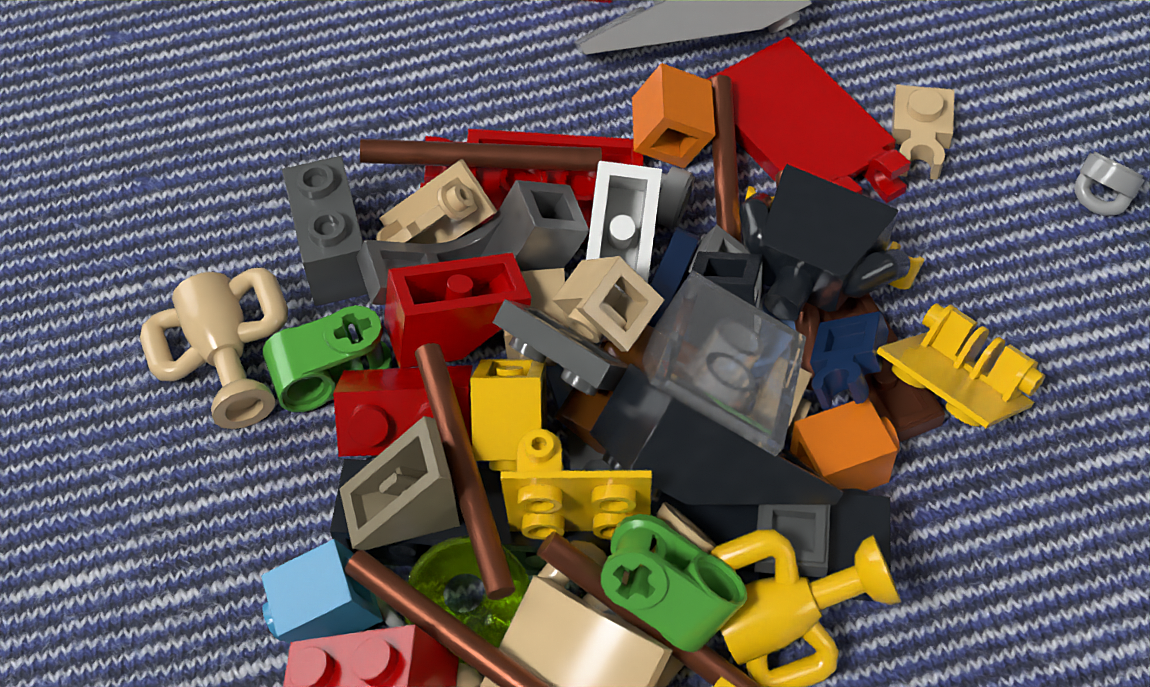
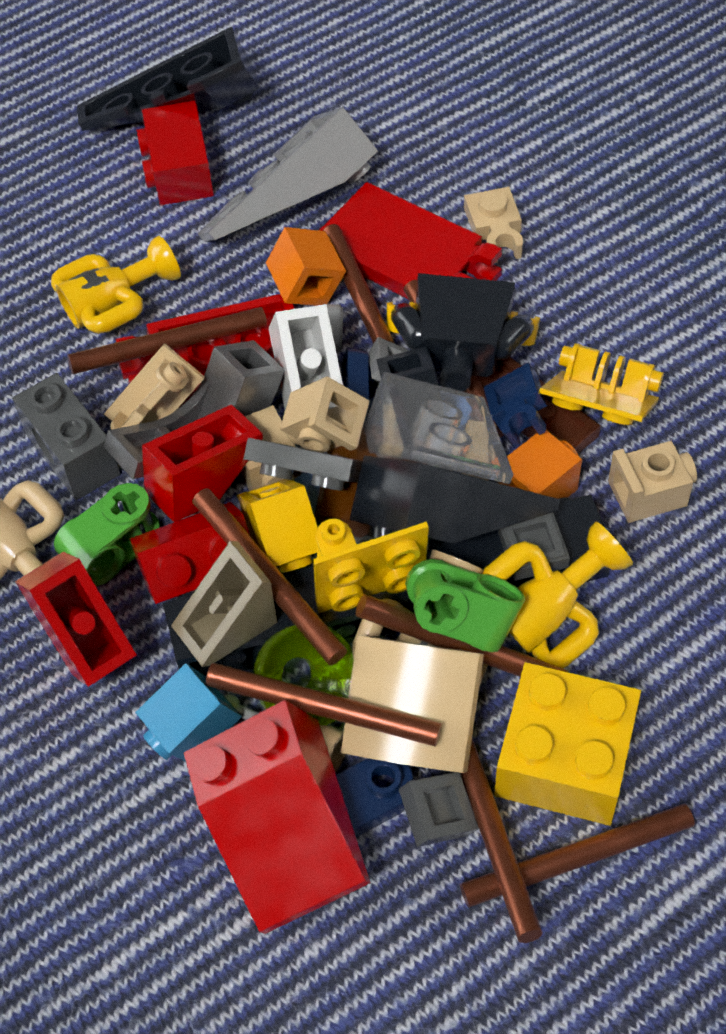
camera: 20 degrees left, 0 degrees up
light grey tile [1074,151,1145,216] -> none
none -> red brick [15,551,137,687]
none -> yellow piece [51,235,181,334]
none -> tan brick [608,441,697,523]

